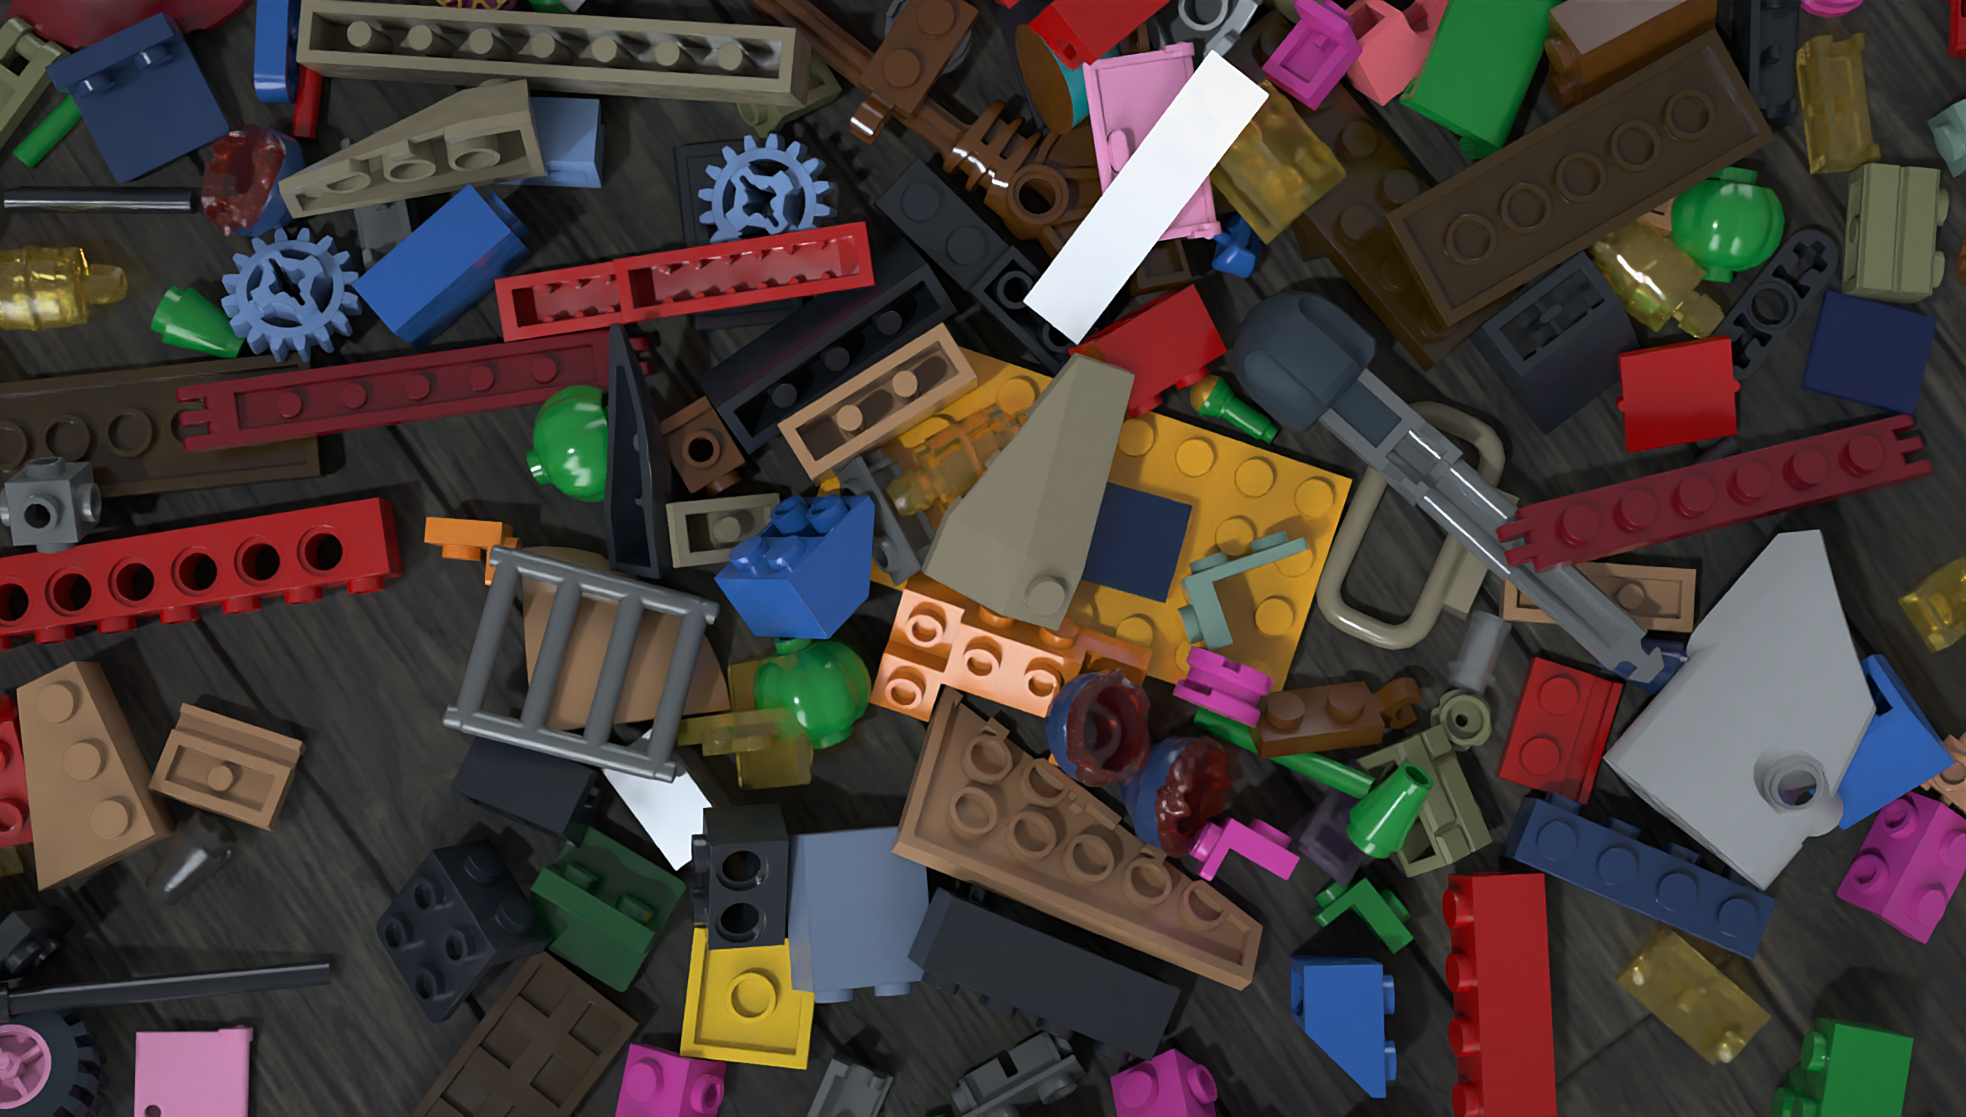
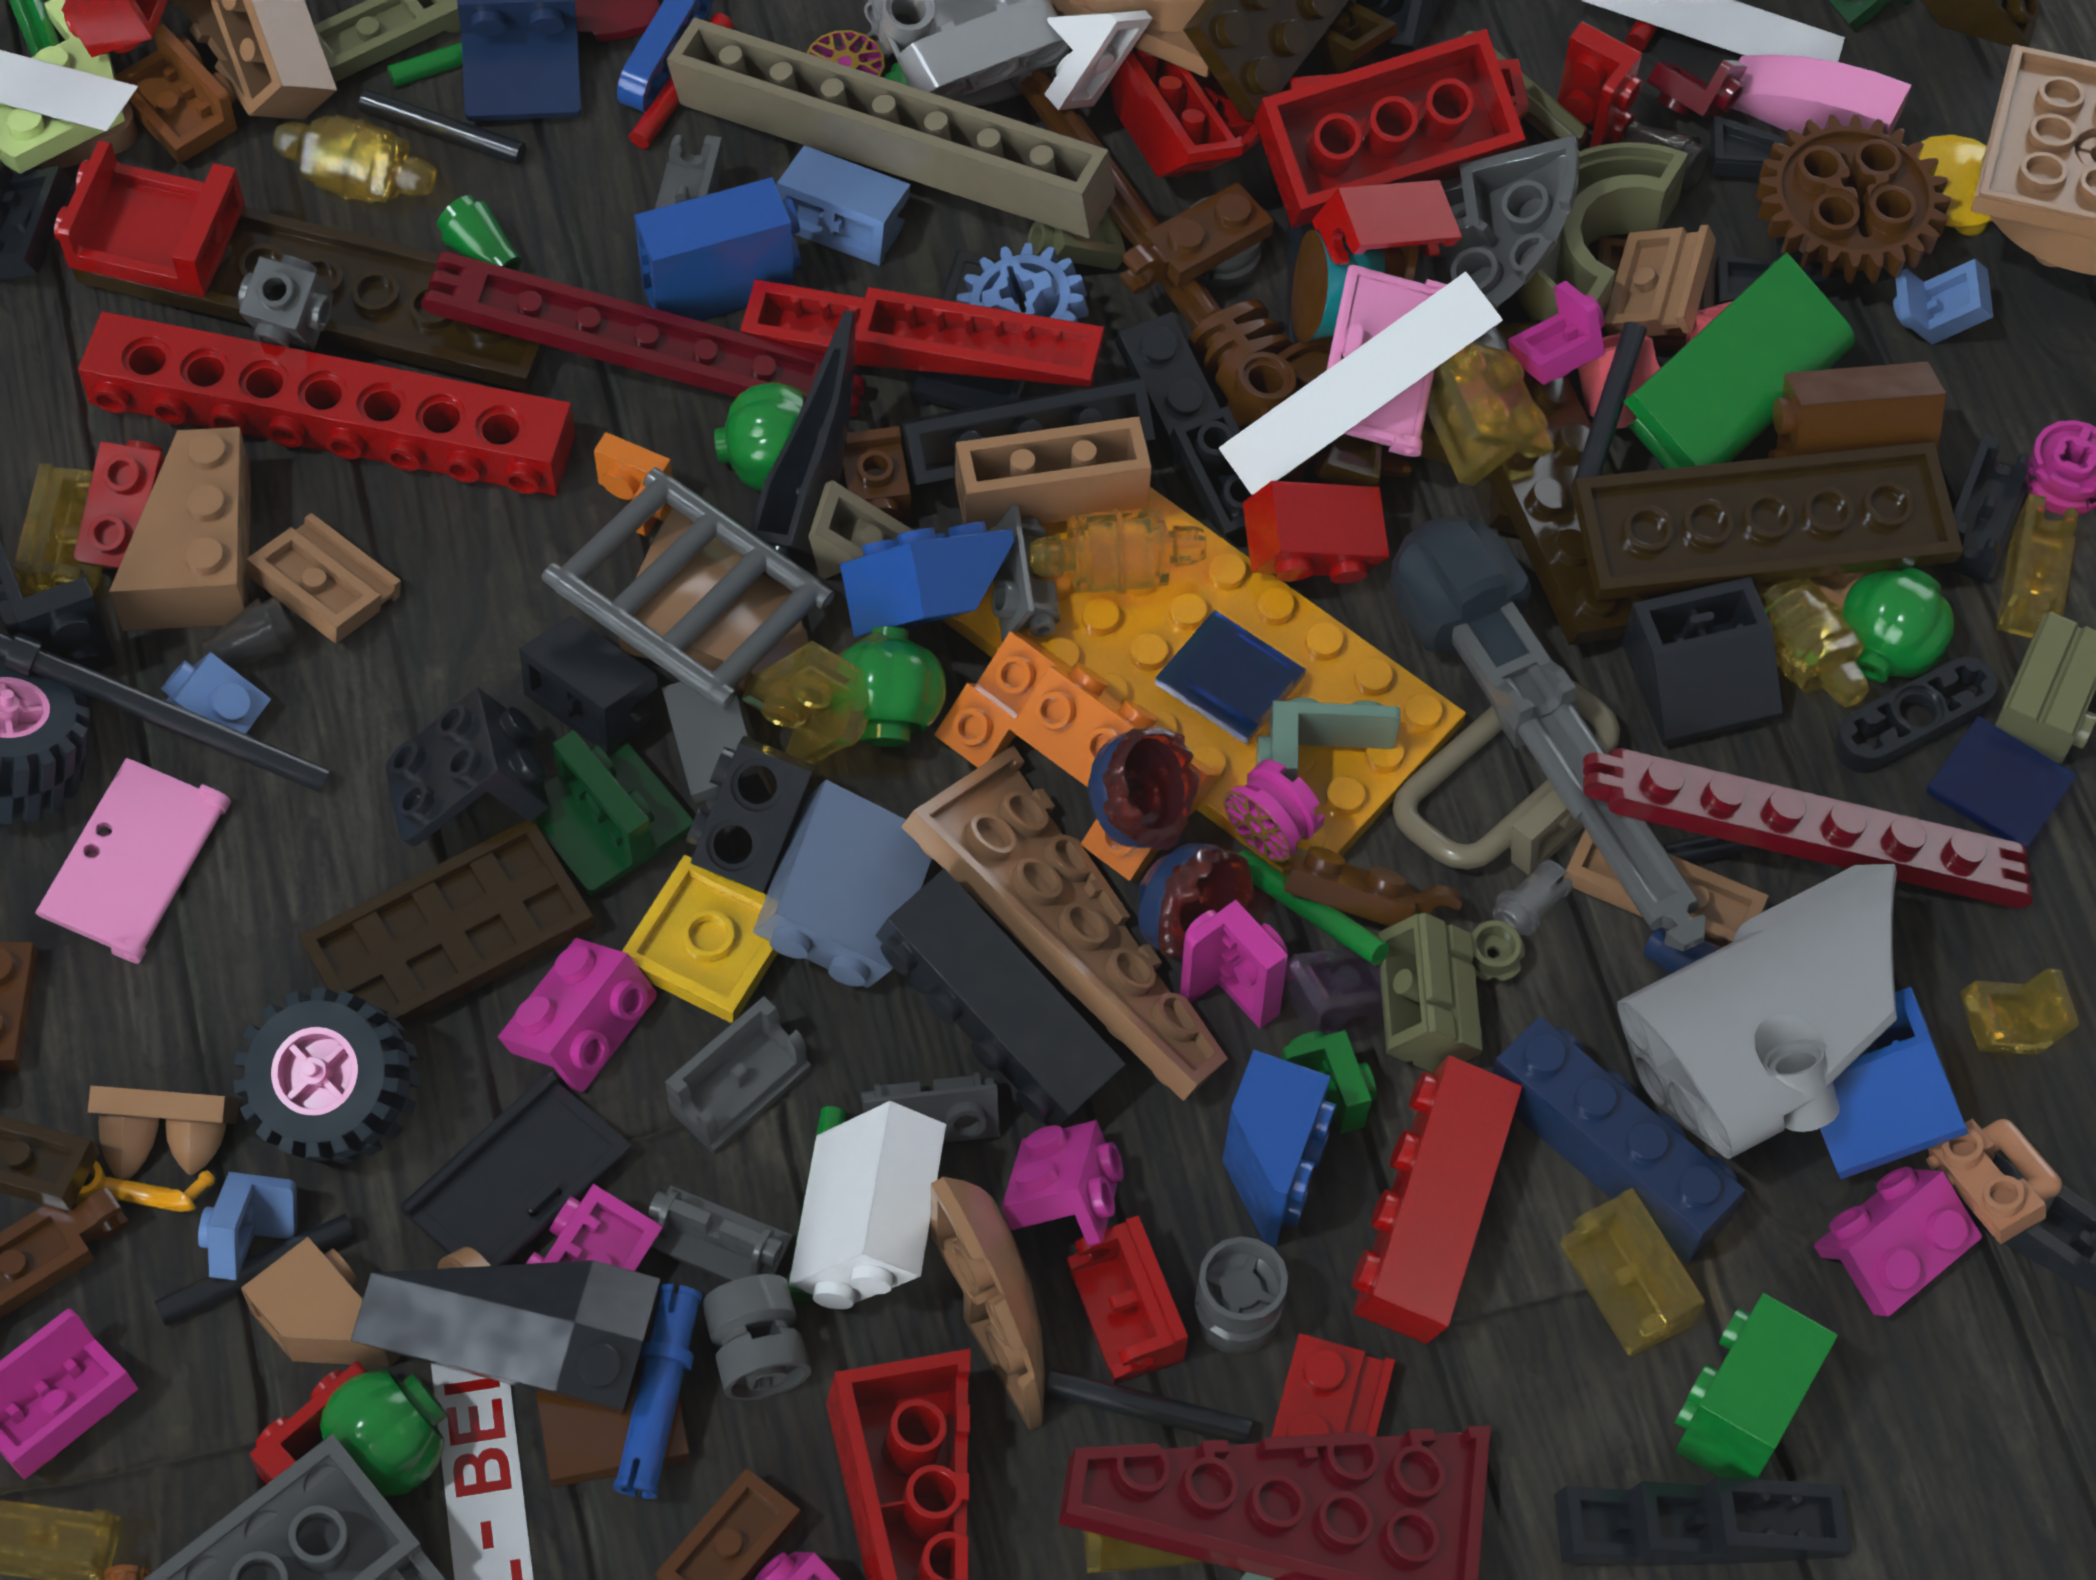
camera: 15 degrees right, 25 degrees down
clear red hair [200,124,307,237] -> none
medium blue gear [221,228,363,363] -> none
dark tan wedge [278,78,546,219] -> none
dark tan wedge [921,353,1135,631] -> none
green piece [1190,374,1279,444] -> none
blue piece [1211,212,1263,278] -> none
green cone [1346,762,1434,859] -> none
red plate [1494,657,1623,805] -> none
red piece [1615,335,1740,453] -> none
none -> medium blue bracket [161,652,271,734]
none -> black bar [1571,322,1647,488]

